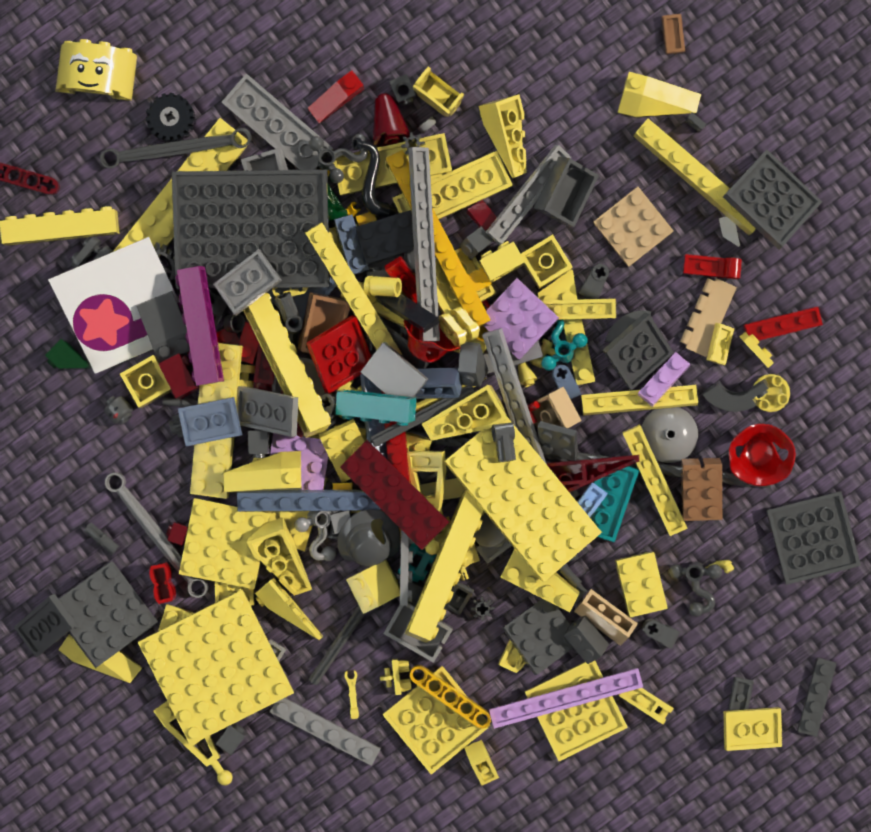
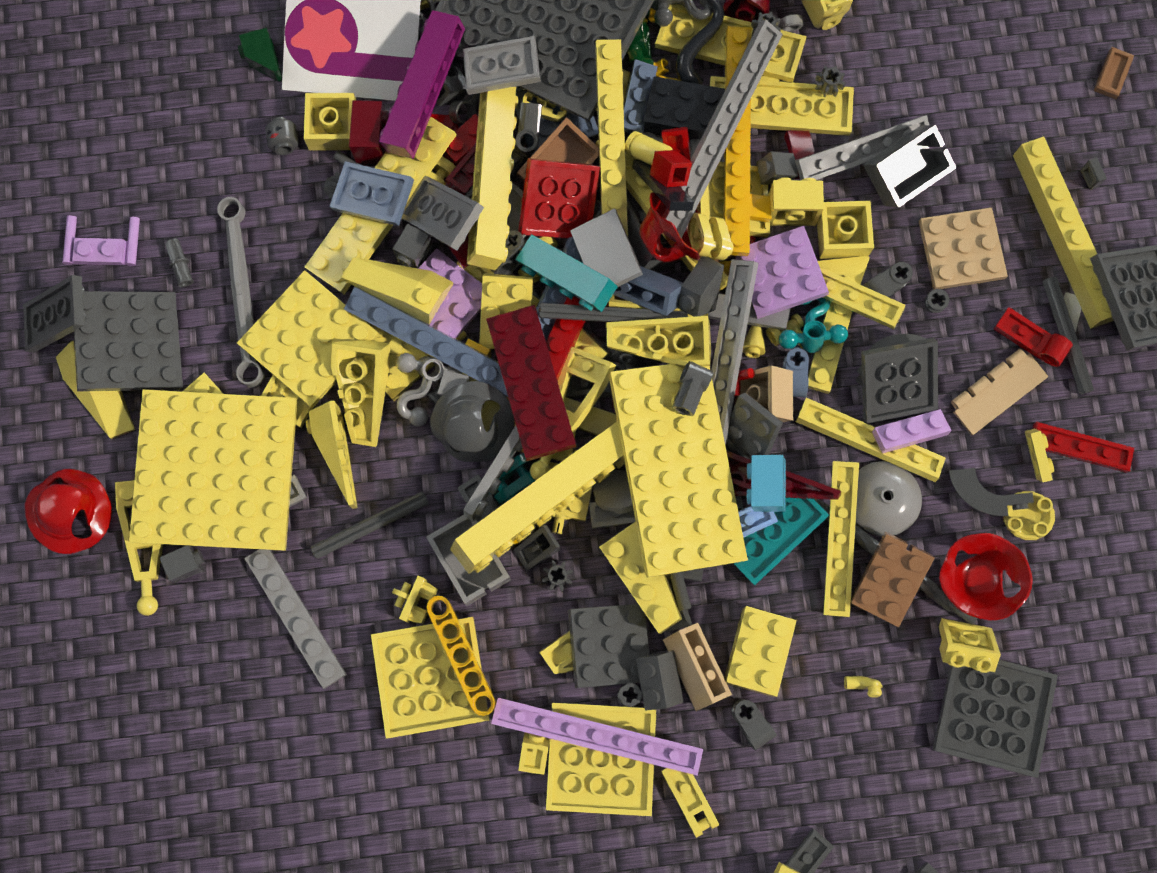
camera: 25 degrees right, 10 degrees down
dark grey slope [136,291,190,363] -> none
red brick [149,562,176,604] -> none
dark red plate [166,522,188,545] -> none
light yellow piece [345,670,359,719] -> none
light yellow slope [346,560,400,614] -> none
light yellow slope [464,740,499,786] -> none
light yellow wedge [479,94,527,178] -> none
light yellow wedge [618,72,701,117] -> none
dark grey piece [669,561,722,617] -> none
light yellow plate [706,323,734,365] -> none
none -> red piece [25,469,112,554]
none -> lavender plate [62,215,140,266]
none -> light yellow bracket [518,732,550,775]
none -> dark grey bush [618,683,642,707]
none -> red brick [650,150,692,188]
none -> medium azure brick [747,455,786,512]
none -> dark grey gear [815,66,846,97]
none -> dark grey bush [924,289,949,313]
none -> light yellow plate [939,618,1001,673]
none -> dark grey axle [1043,277,1094,394]

